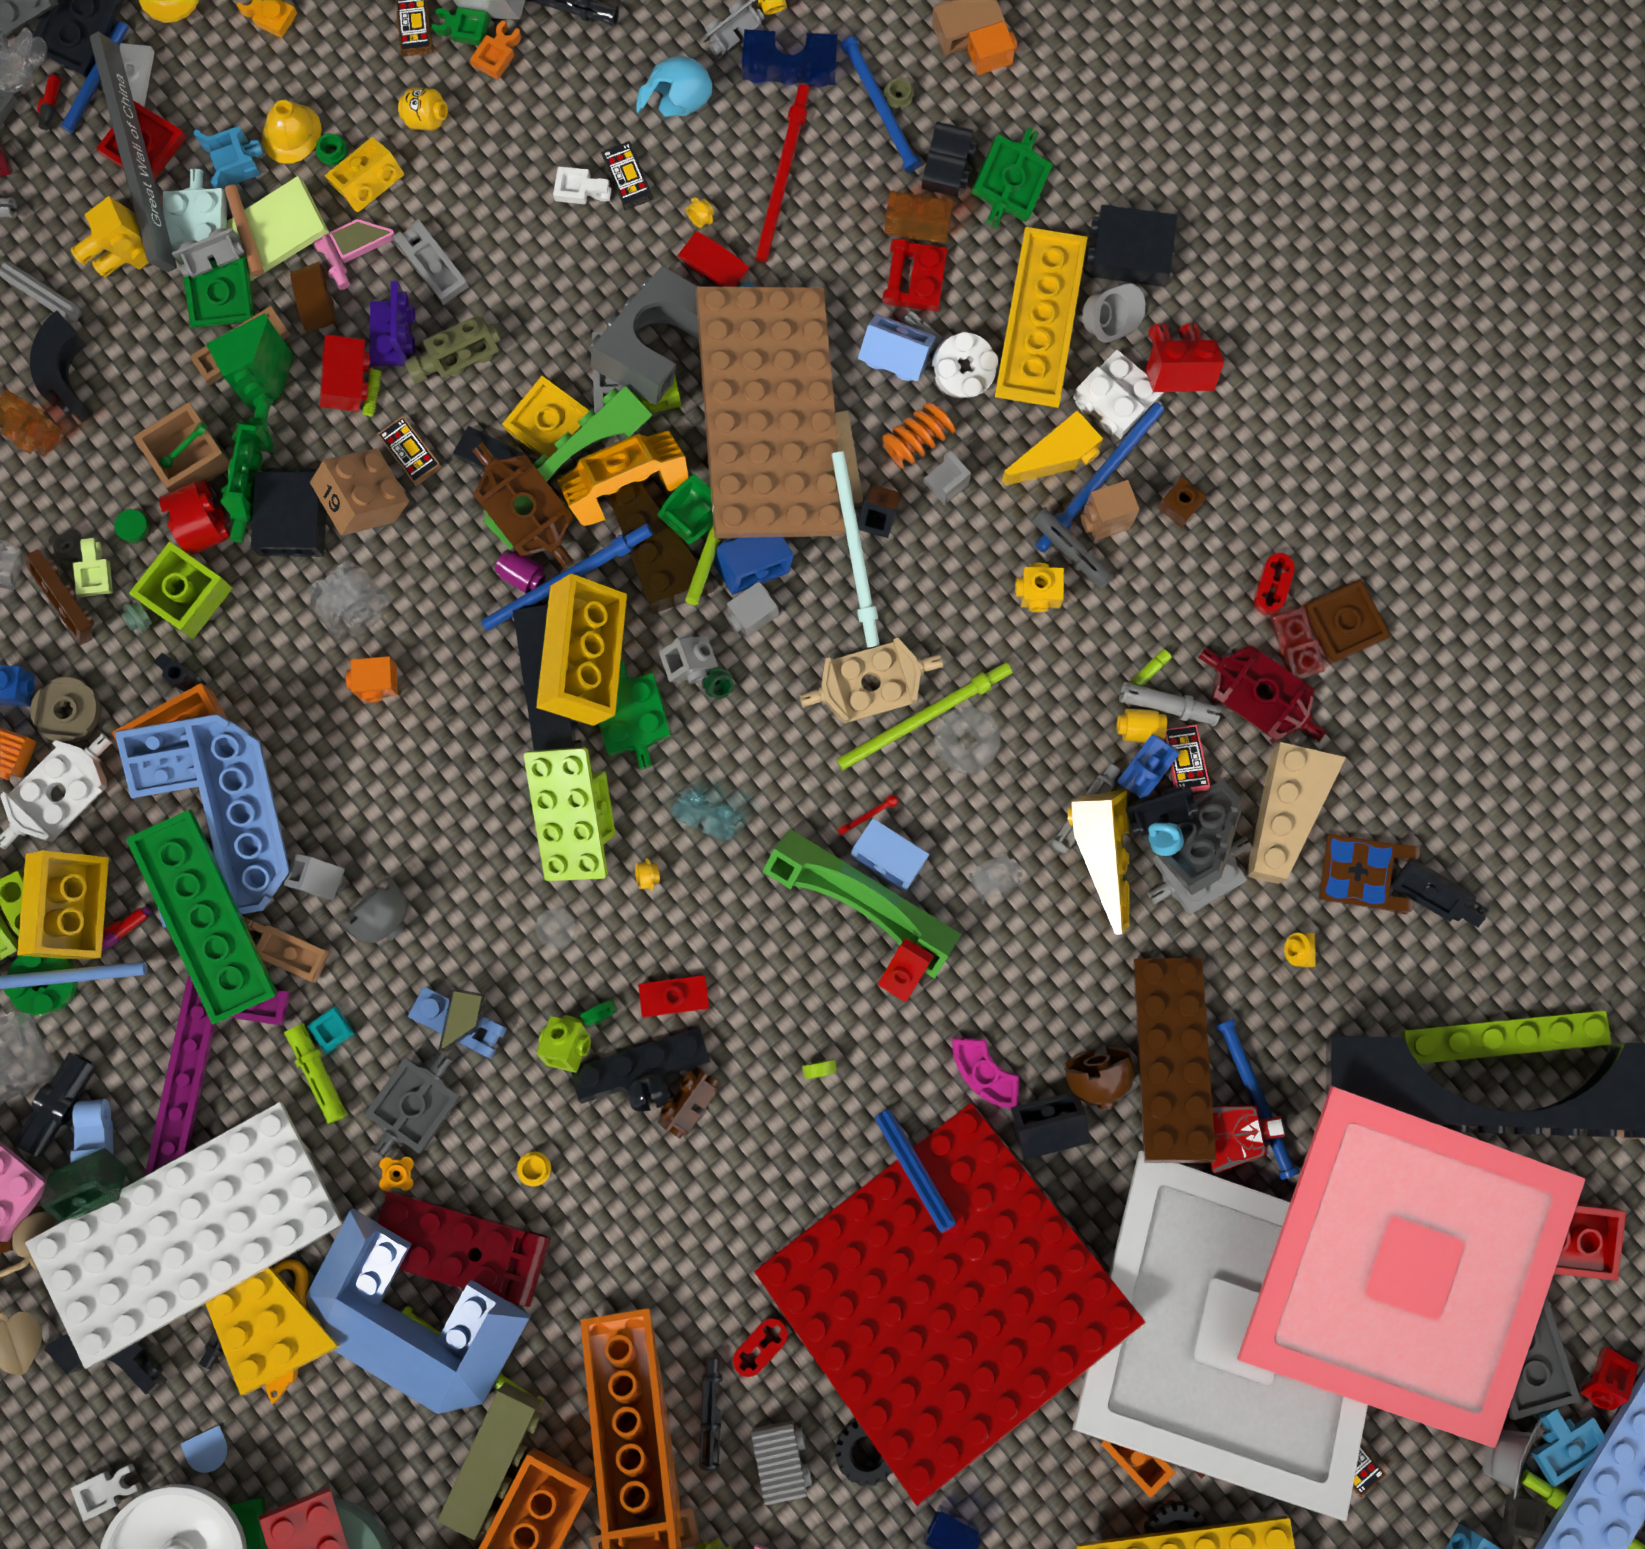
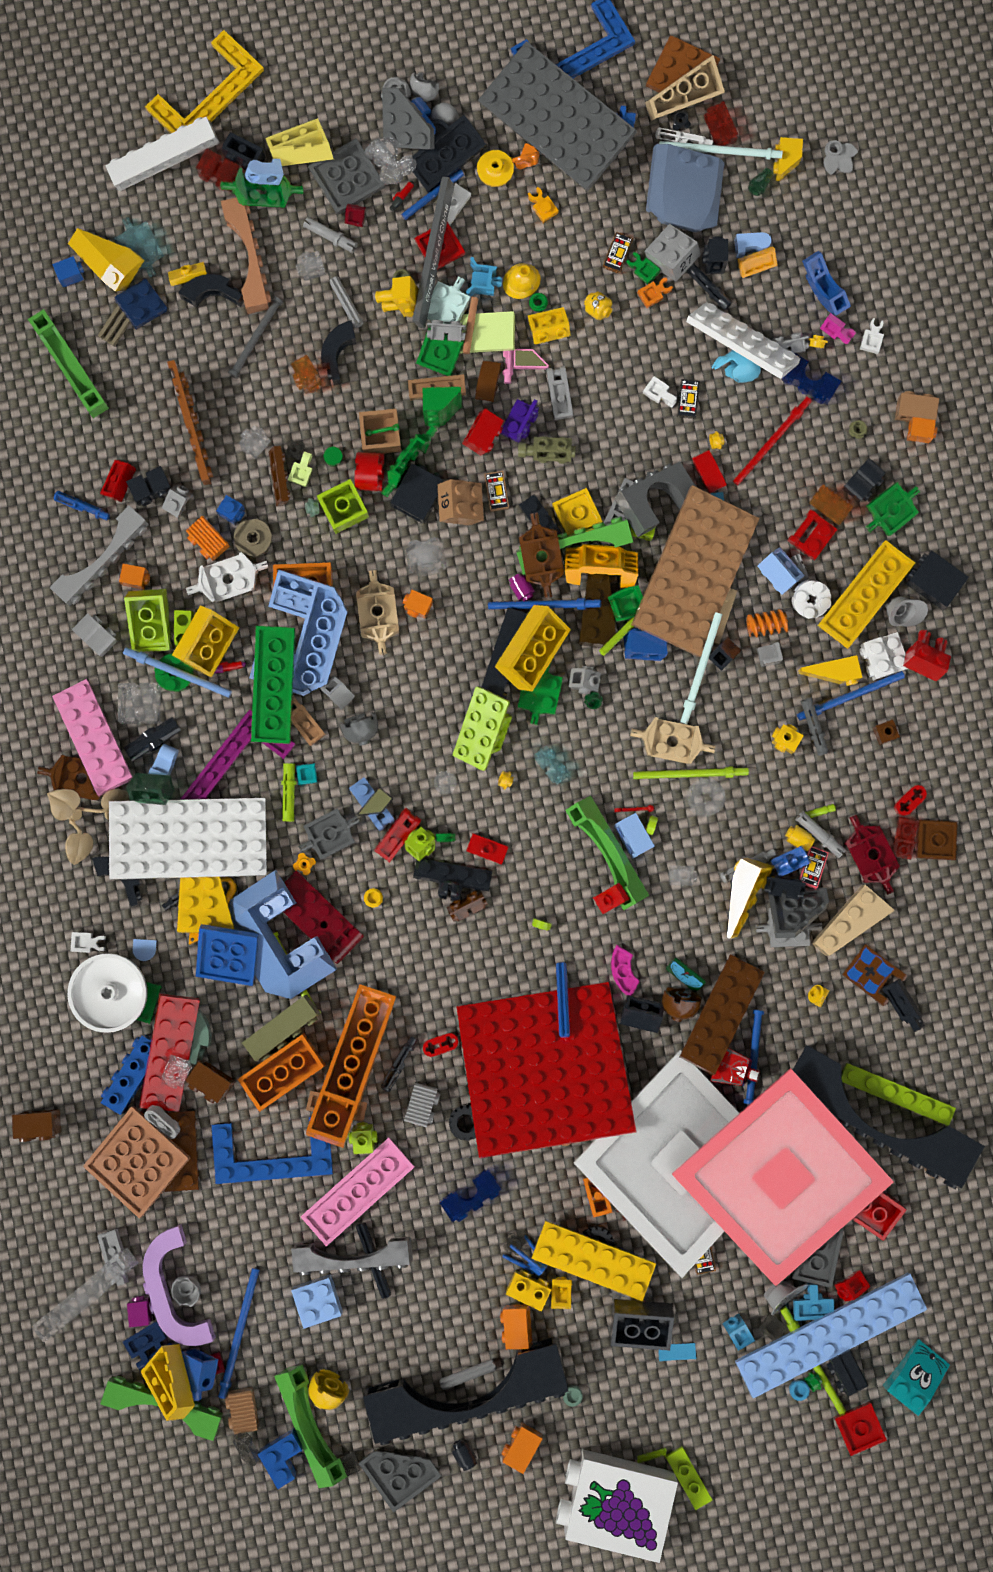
camera: 25 degrees right, 5 degrees up
black bar [154,652,207,692] -> none
lime piece [362,368,382,417] -> none
light grey brick [726,582,779,637] -> none
blue bar [840,36,922,173] -> none
medium nougat brick [1081,480,1140,541] -> none
medium azure tile [1148,823,1184,856] -> none
none -> blue plate [196,924,259,986]
none -> tan plate [356,570,399,655]
none -> red plate [374,808,422,863]
none -> lime tile [646,815,658,835]
none -> slope [666,958,706,992]
none -> white plate [686,302,801,379]

